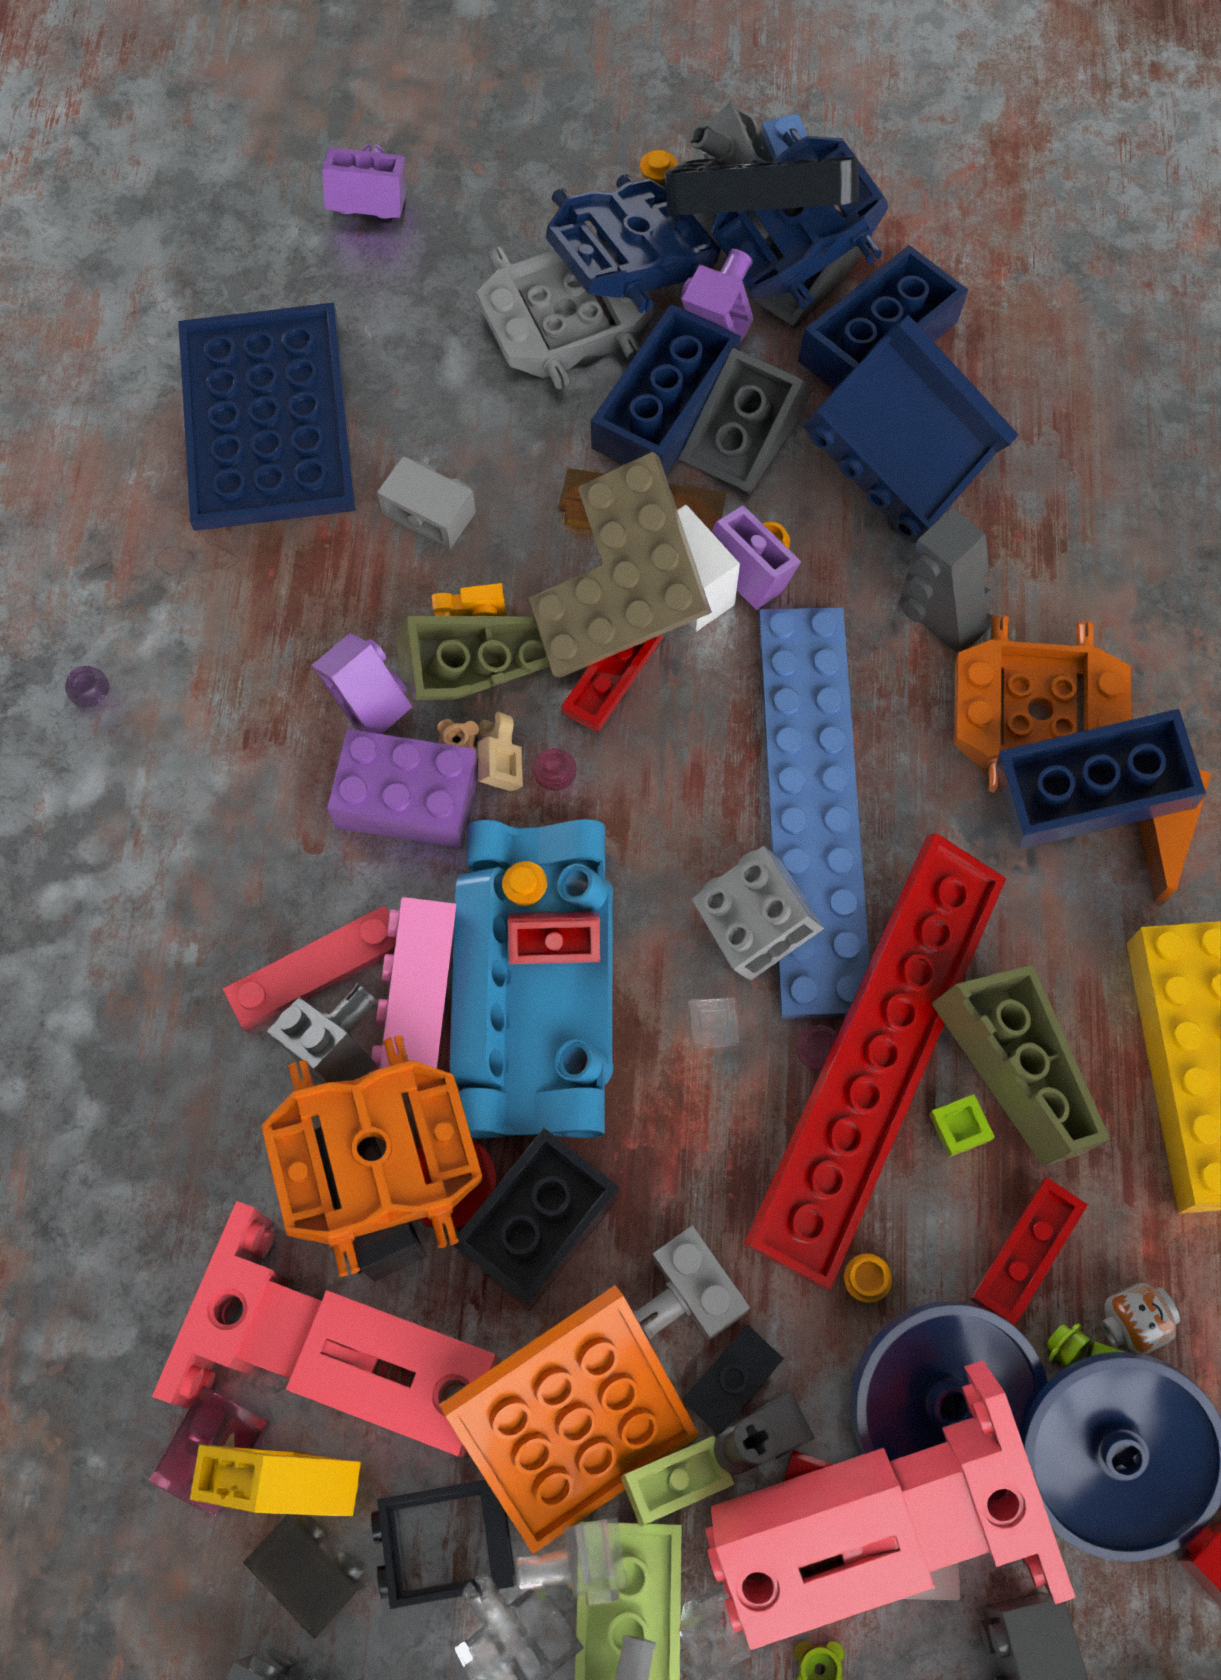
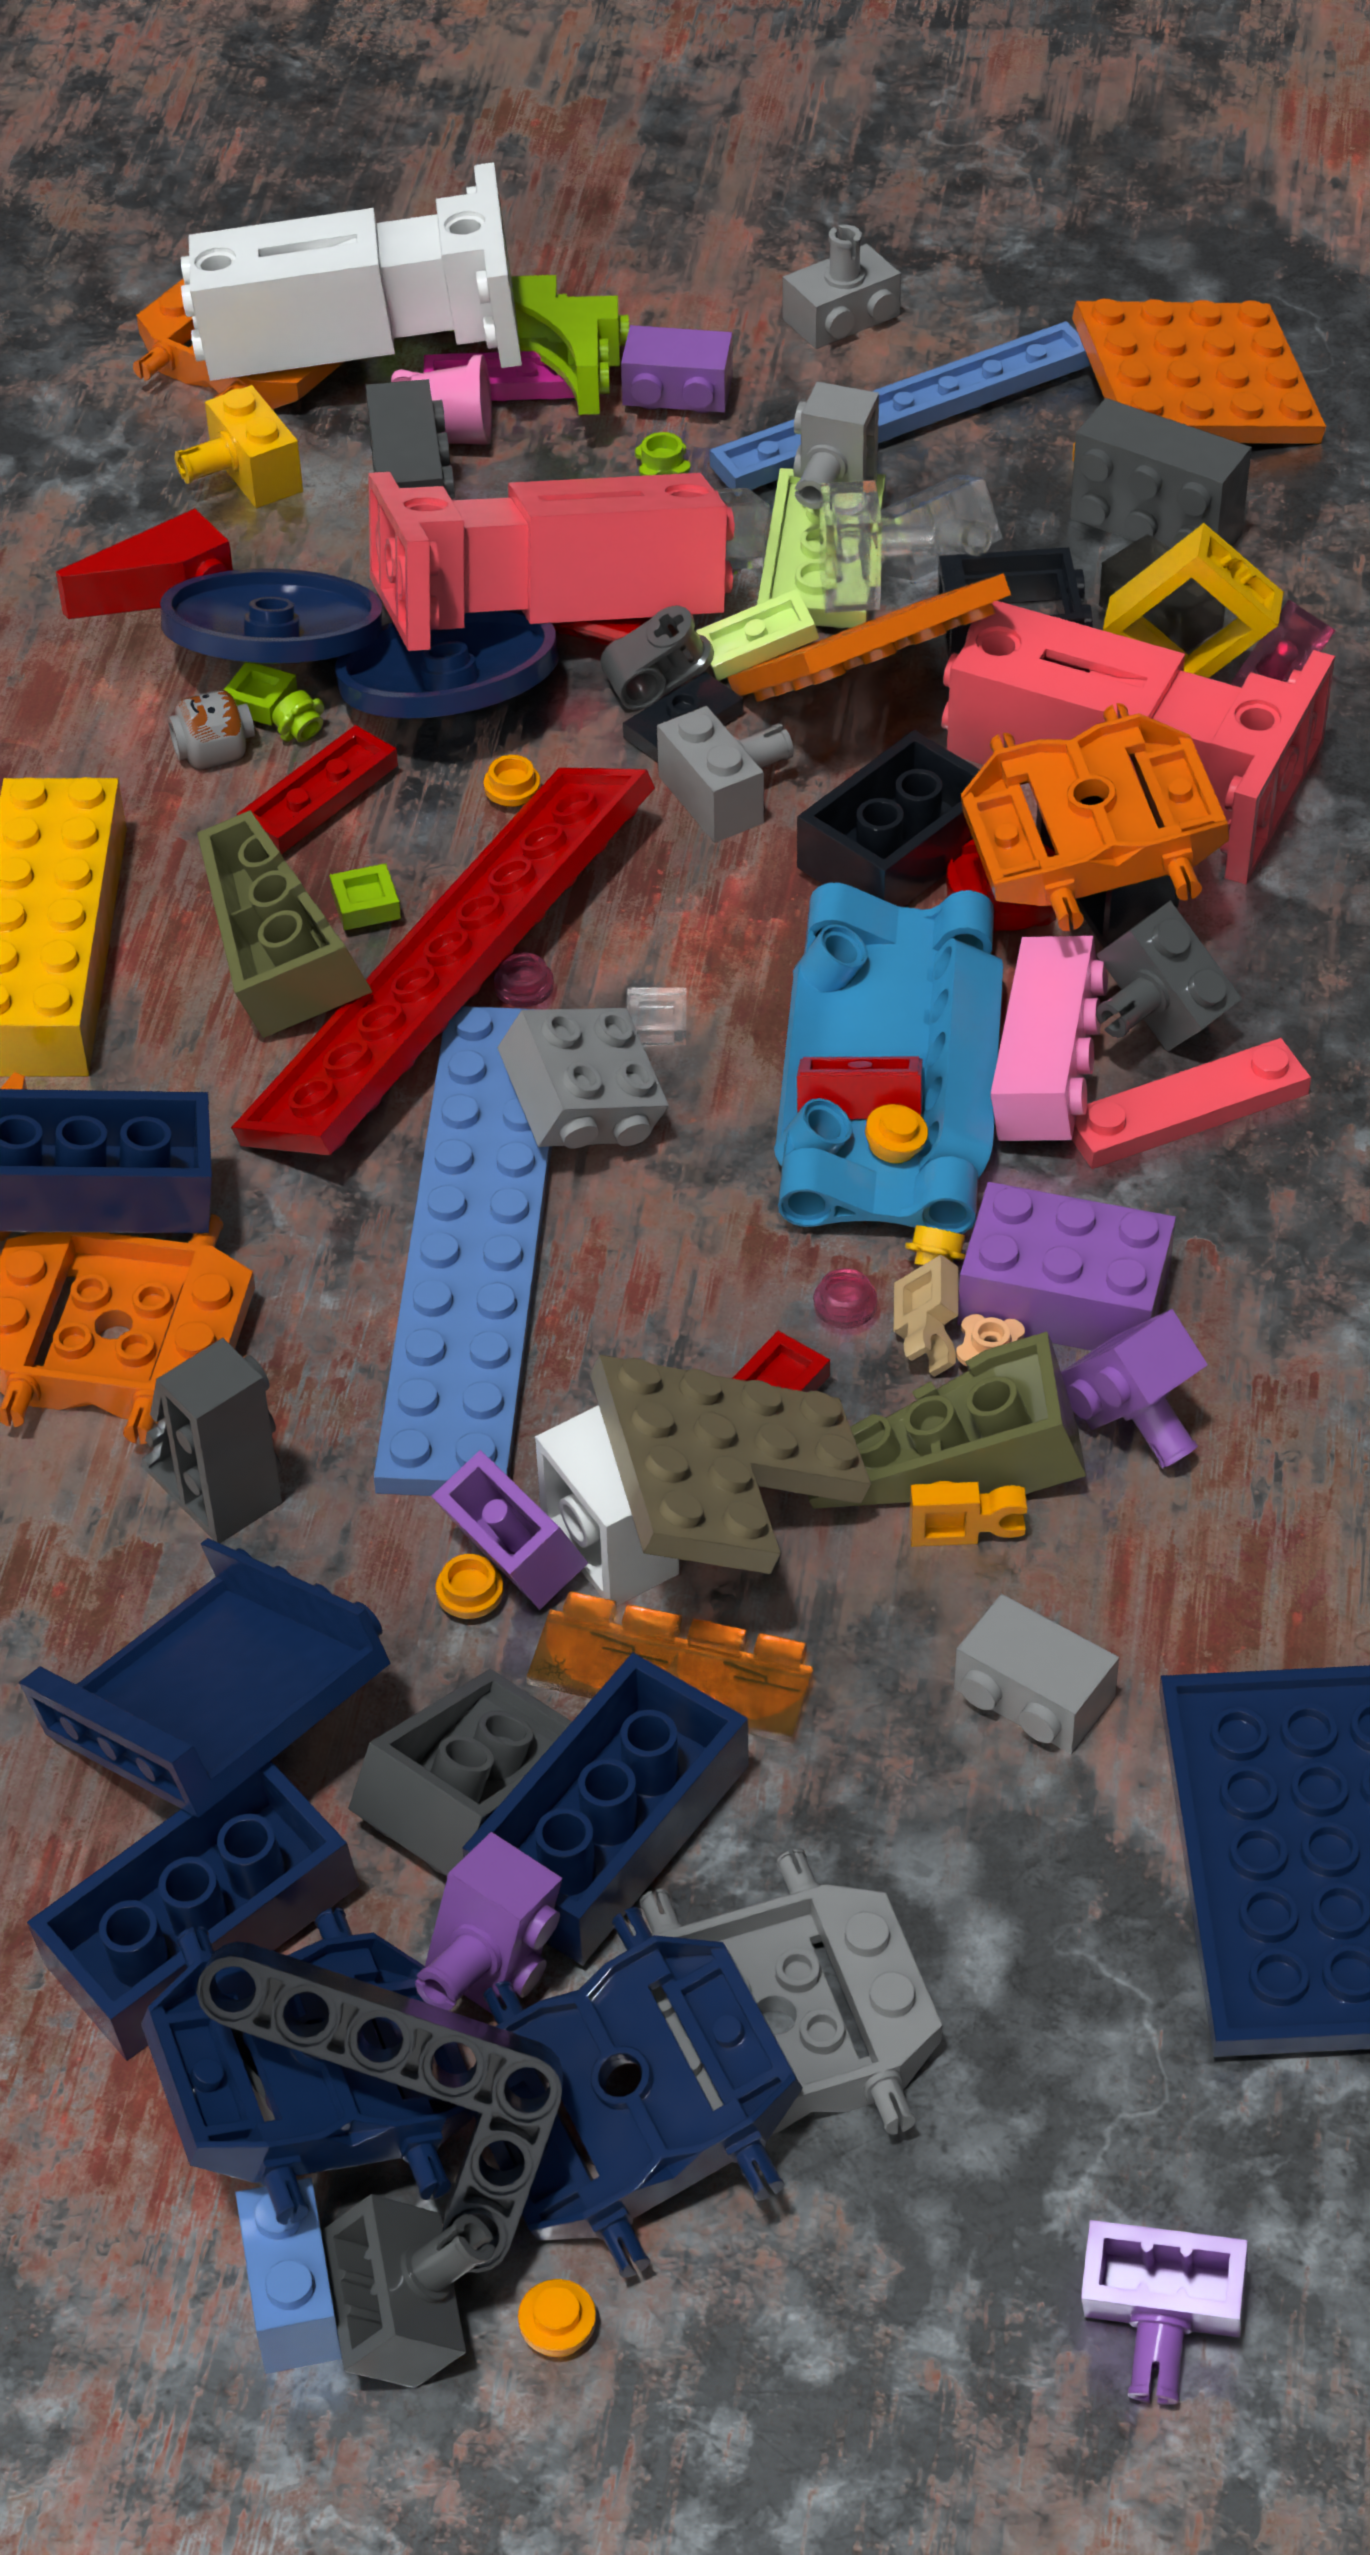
camera: 175 degrees left, 20 degrees down
none -> yellow plate [905,1225,966,1266]

